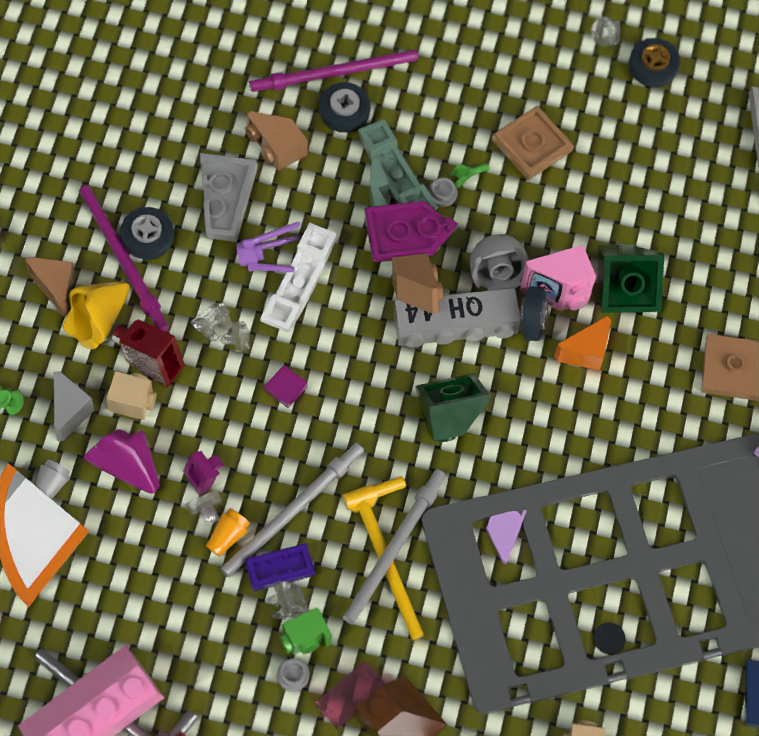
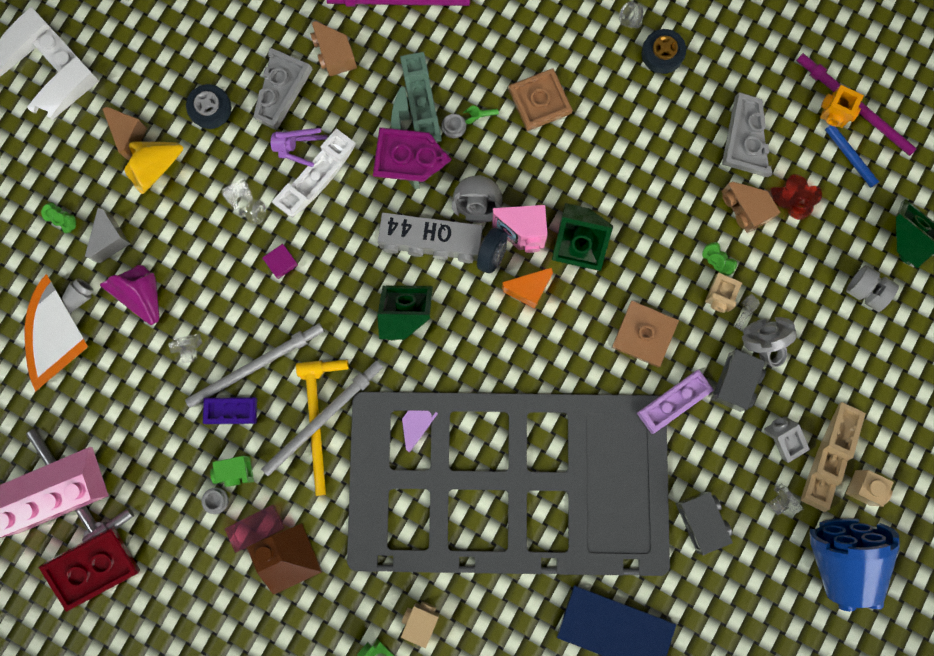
camera: 25 degrees right, 15 degrees up
magenta bar [79,185,169,331] -> none
tan brick [106,372,156,420] -> none
dark red torso [111,319,185,388] -> none
magenta tile [183,450,224,495] -> none
light orange cone [205,508,250,557] -> none
clear tile [267,581,309,620] -> none
black wheel [319,82,370,133] -> none
medium nougat slope [392,253,443,314] -> none
black piece [593,623,626,655] -> none

